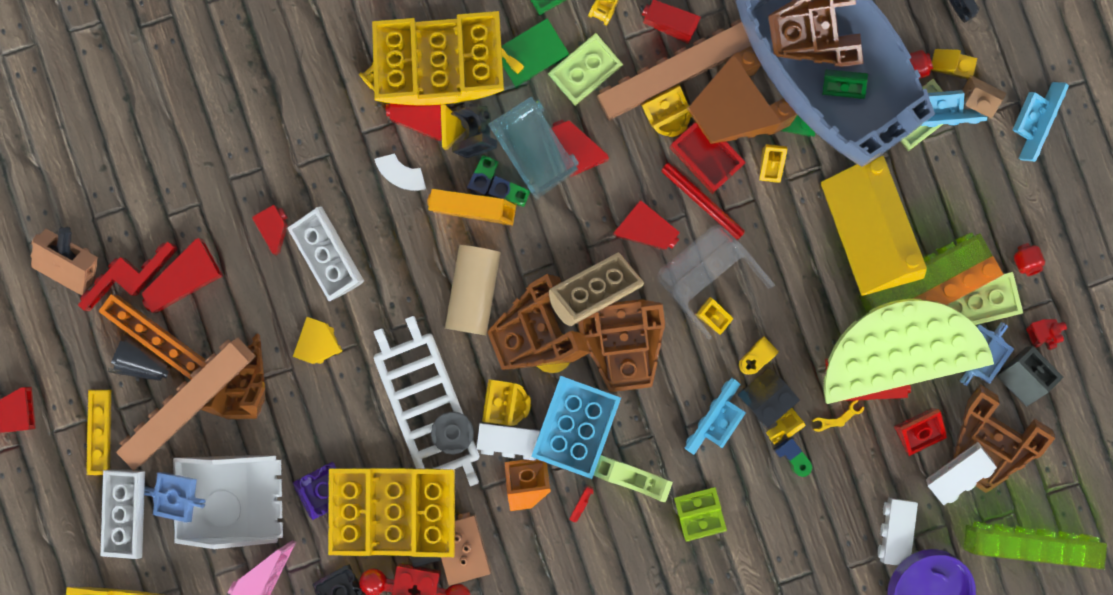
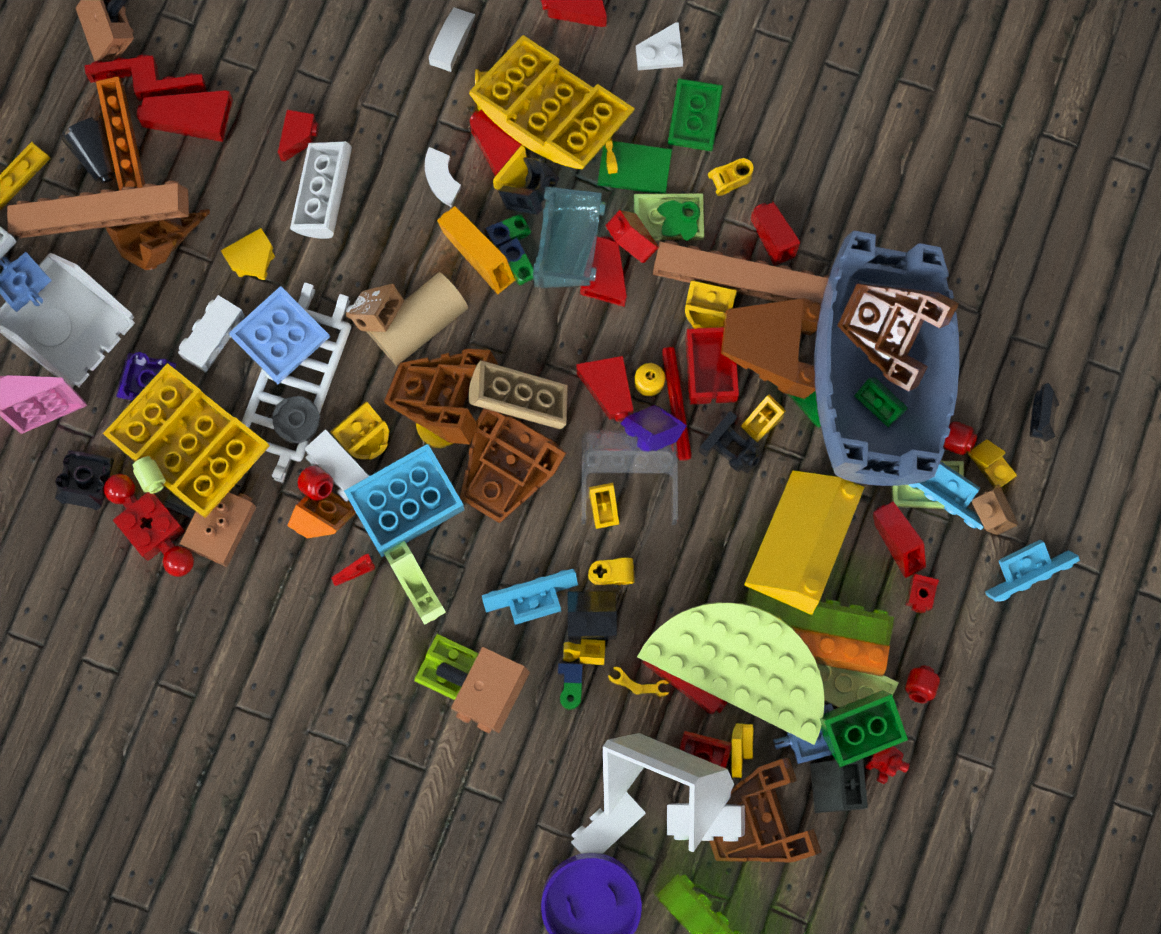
camera: 30 degrees right, 10 degrees down
none -> yellowish green brick [133,456,166,494]
none -> white brick [178,295,245,373]
none -> light blue plate [229,286,330,384]
none -> red head [297,465,333,501]
none -> medium nougat torso [346,284,404,332]
none -> white slope [429,8,475,72]
none -> nougat piece [436,647,530,734]
none -> white windscreen [603,733,734,852]
none -> red slope [605,210,659,263]
none -> dark purple slope [620,405,687,452]
none -> yellow head [634,363,665,396]
none -> green plate [657,200,700,241]
none -> black tile [699,411,762,473]
none -> yellow slope [732,723,754,778]
none -> green slope [820,690,908,767]
none -> red slope [873,501,926,578]
none -> red brick [906,574,939,613]

